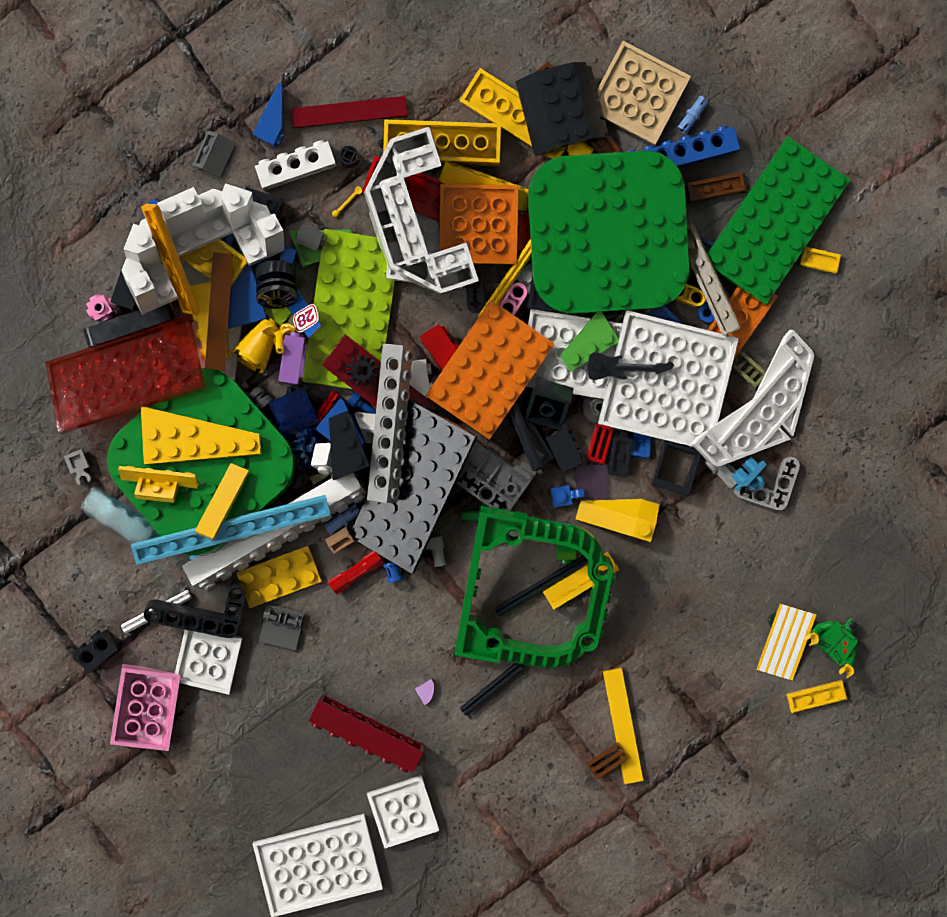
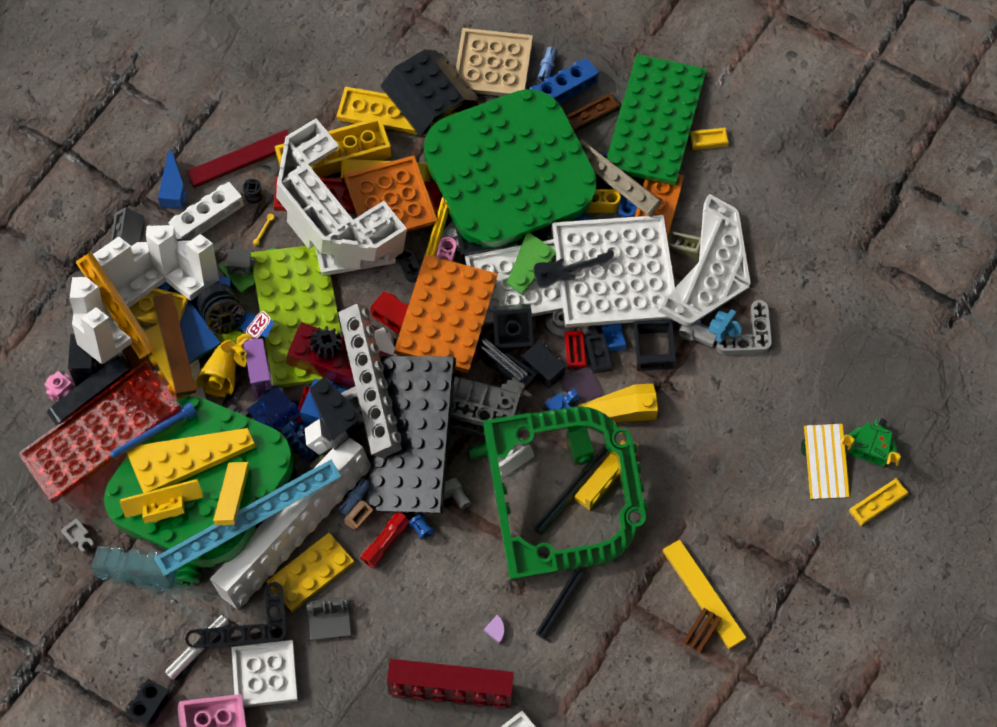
camera: 20 degrees left, 25 degrees down
none -> blue piece [110,402,198,458]

